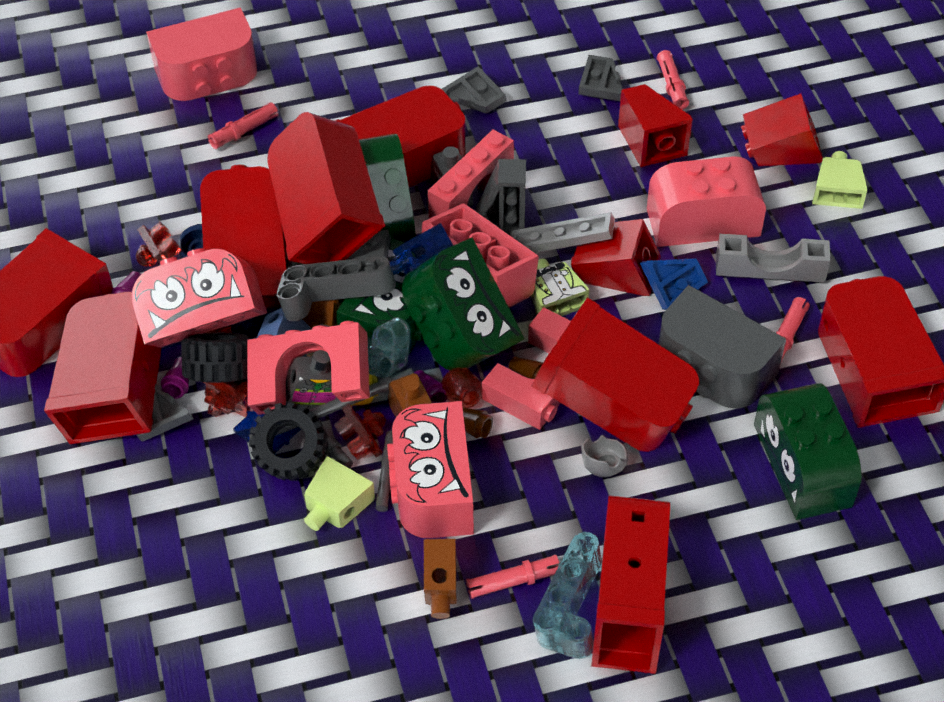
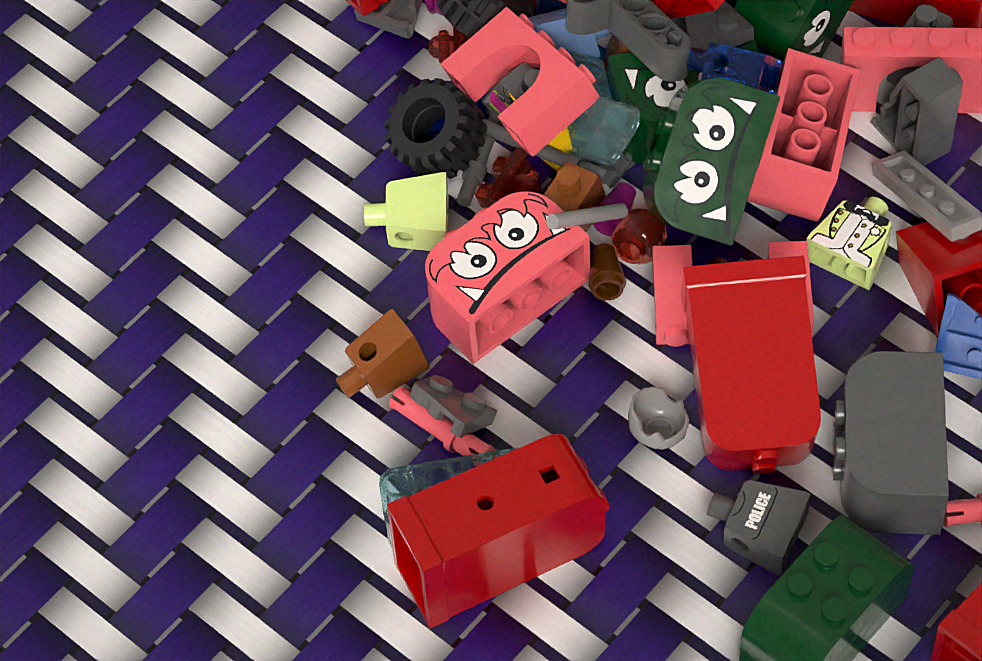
camera: 60 degrees right, 5 degrees up
none -> dark grey wing [409,375,498,438]
none -> light grey bar [546,203,628,230]
none -> dark grey torso [707,480,811,576]

